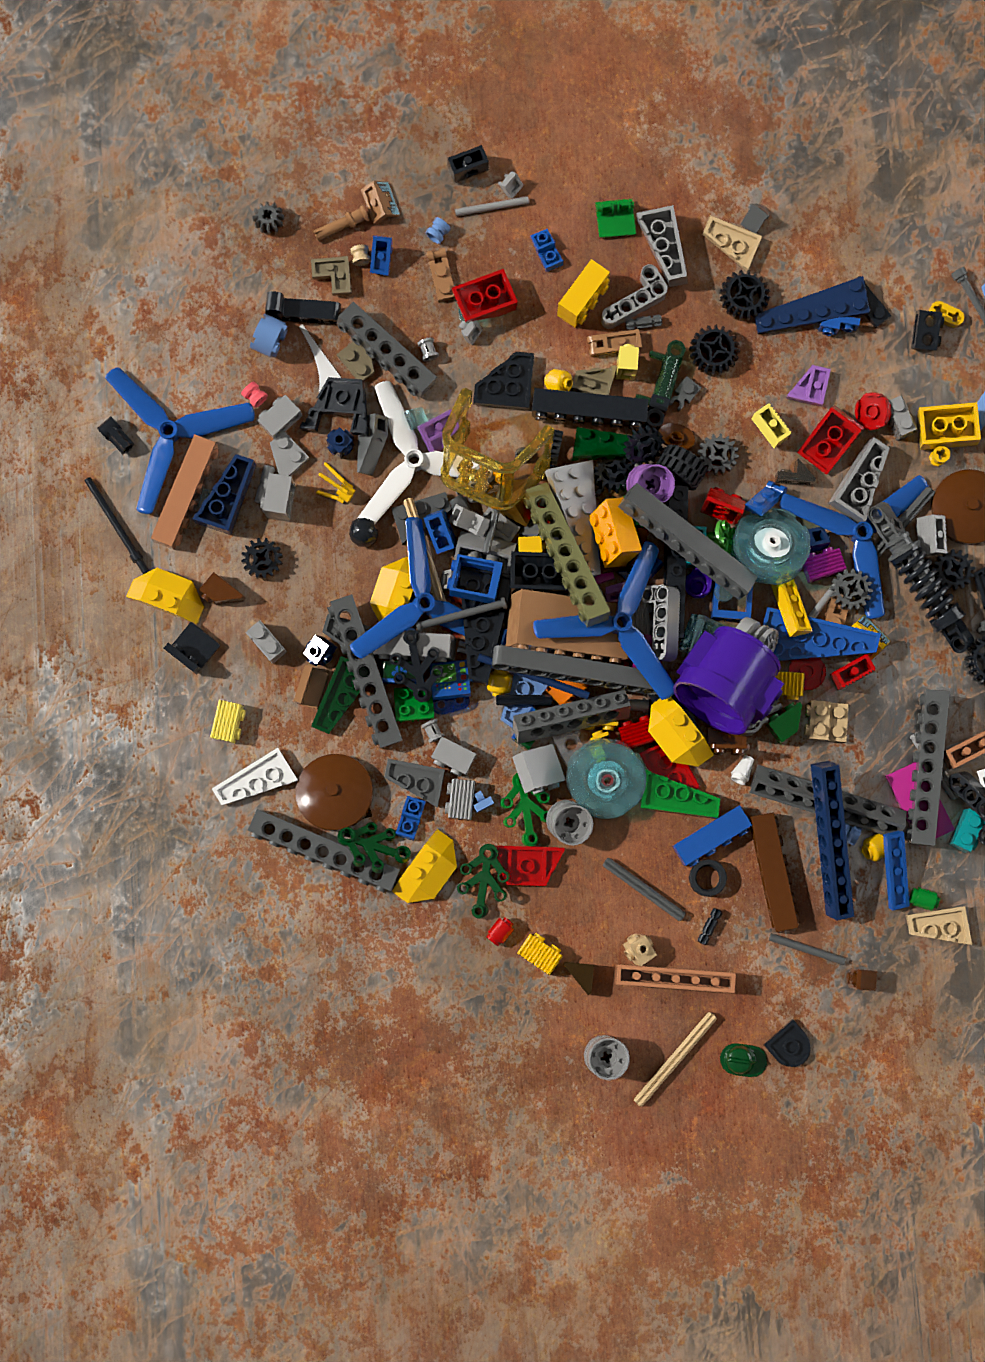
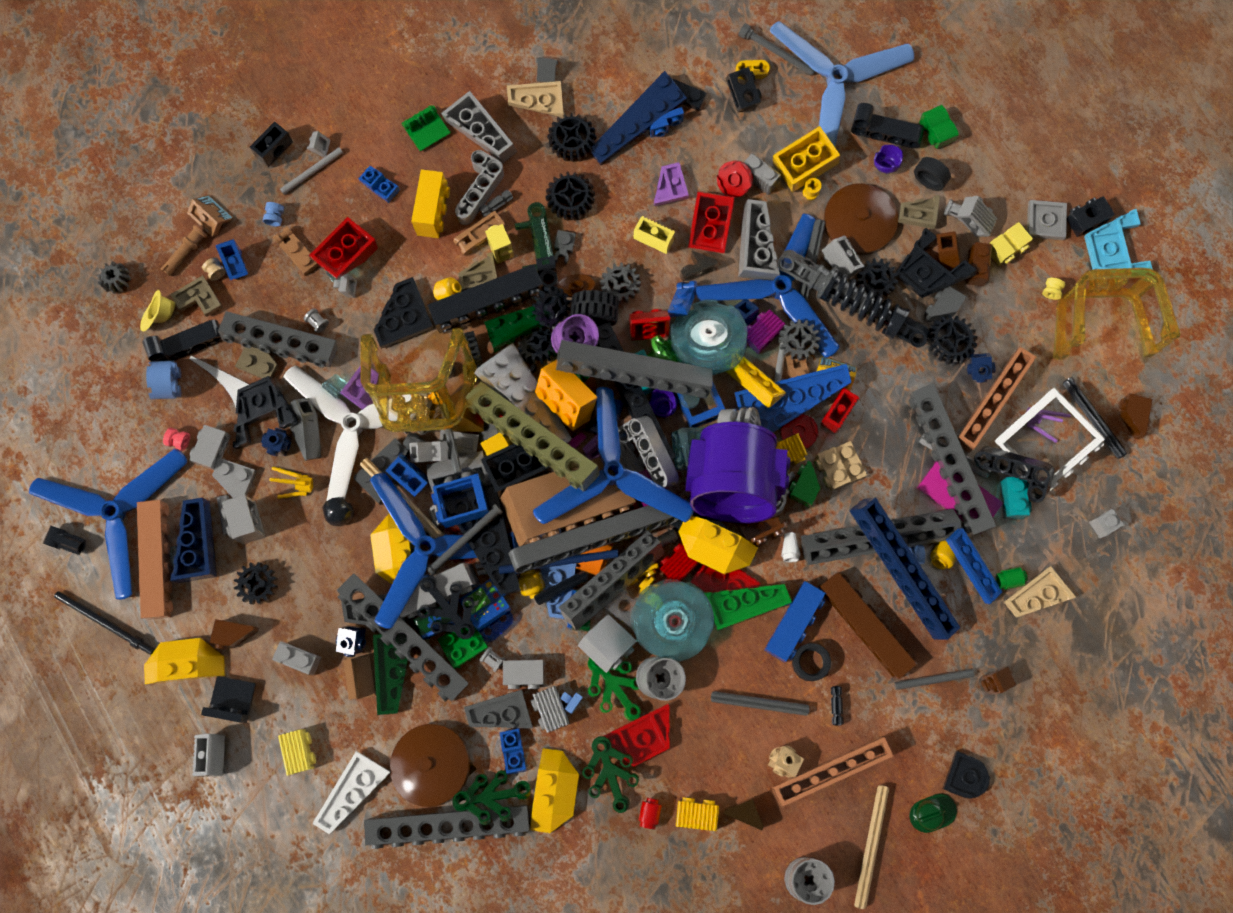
camera: 25 degrees left, 5 degrees down
none -> light yellow piece [140,290,175,332]
none -> light grey brick [192,734,225,777]

